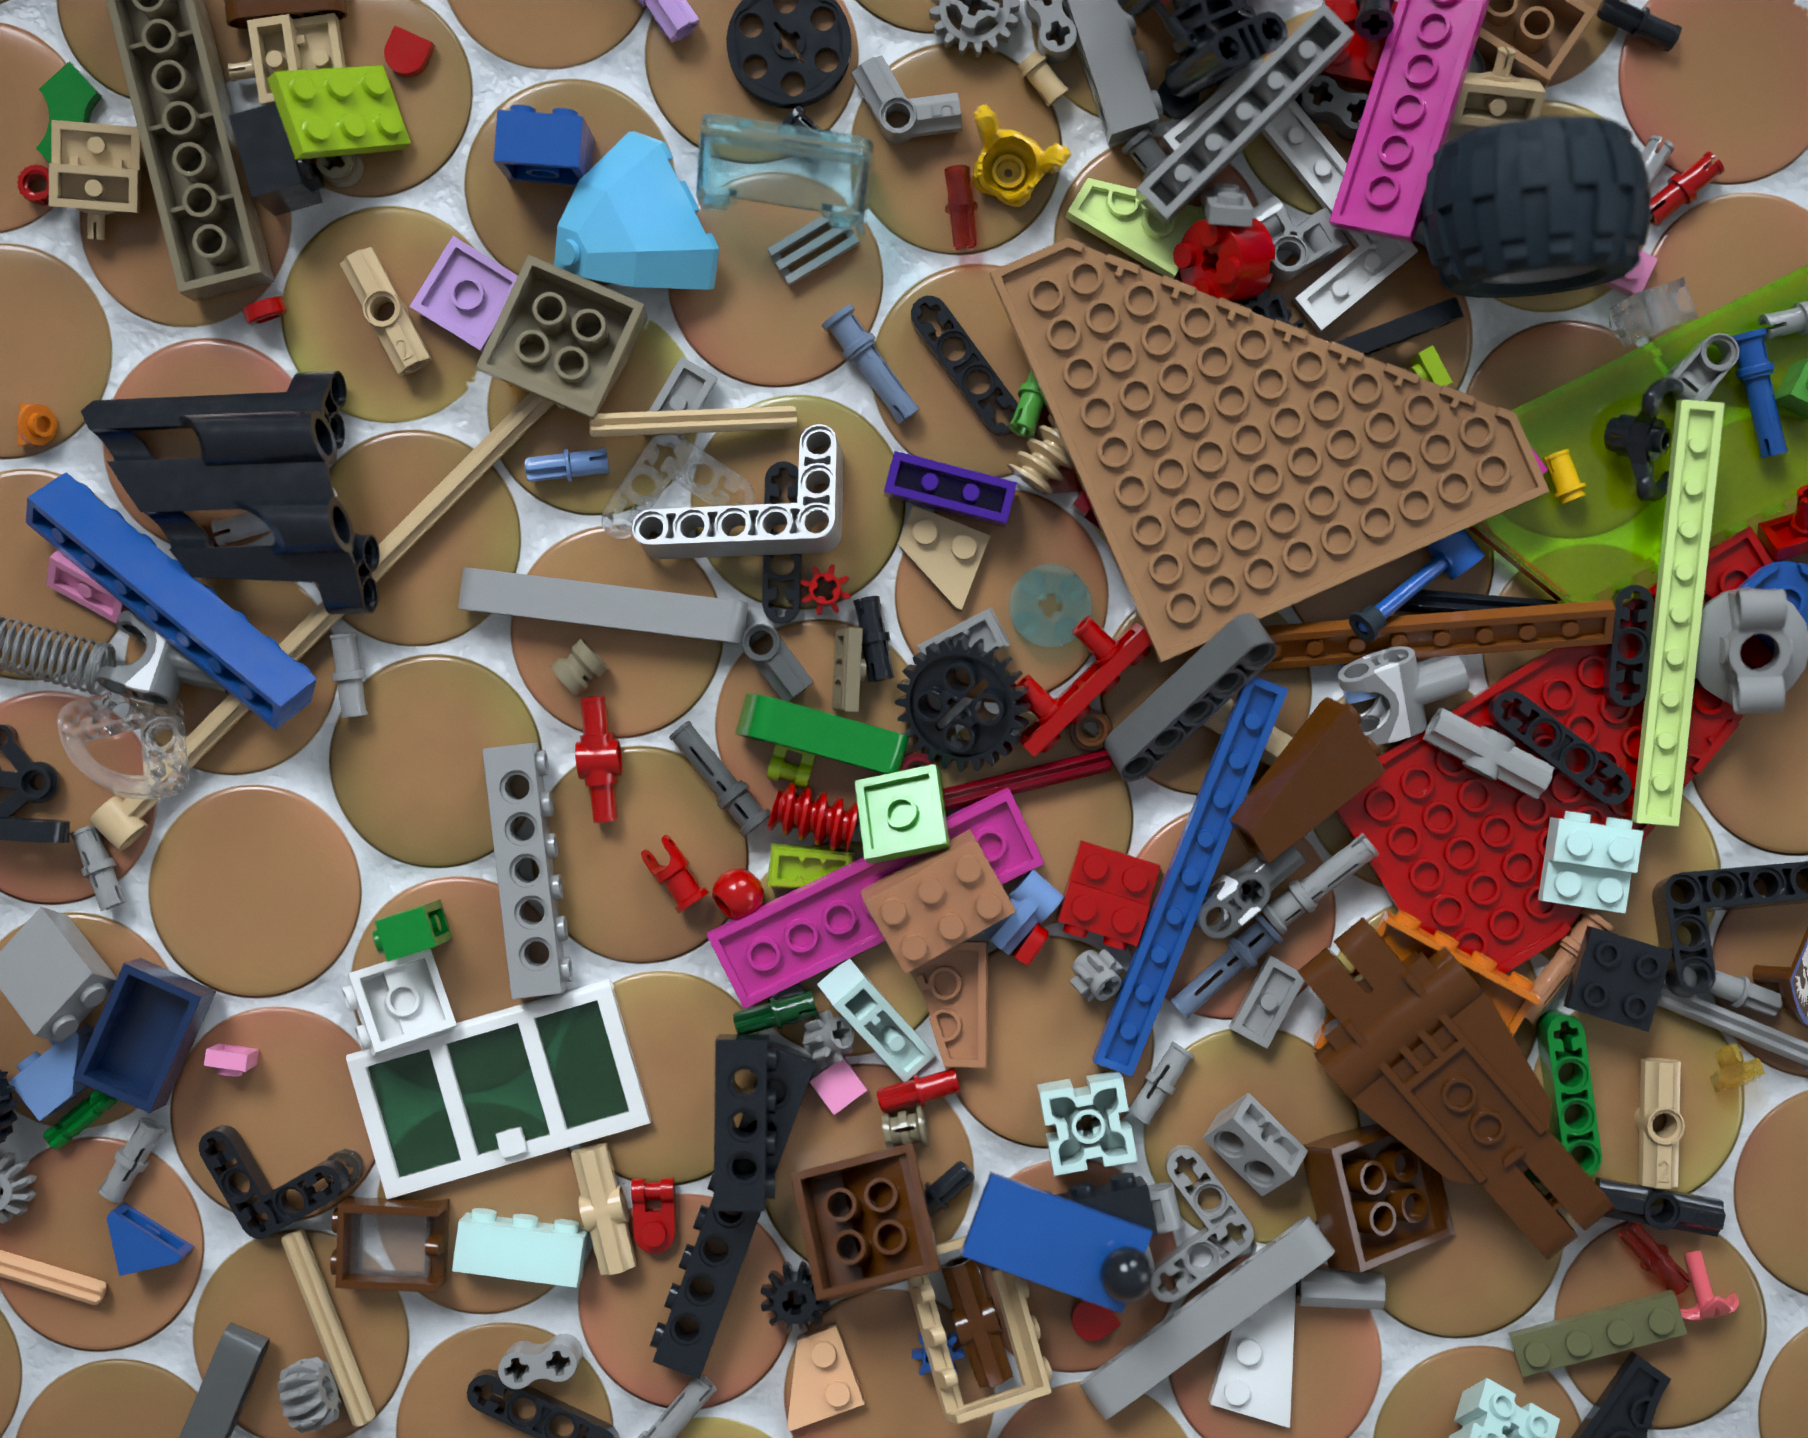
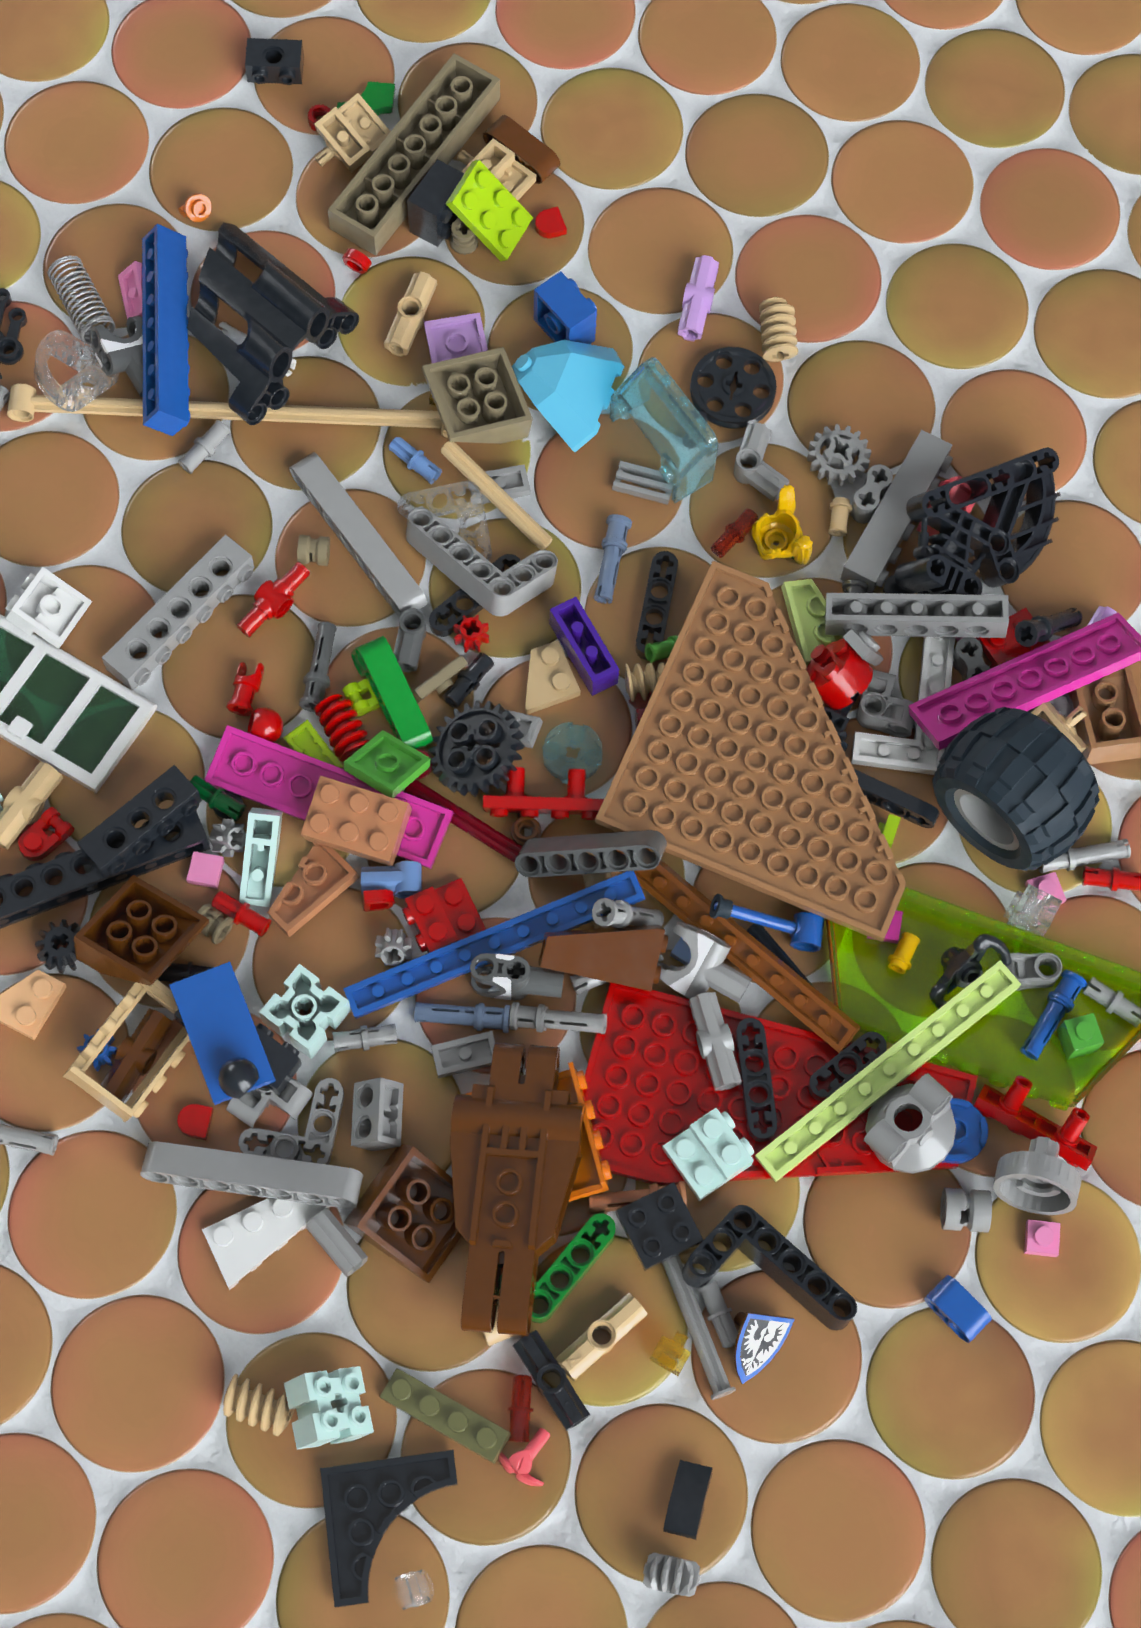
camera: 45 degrees right, 20 degrees down
green brick [373,899,453,962] -> none
none -> light grey pin [592,898,664,928]

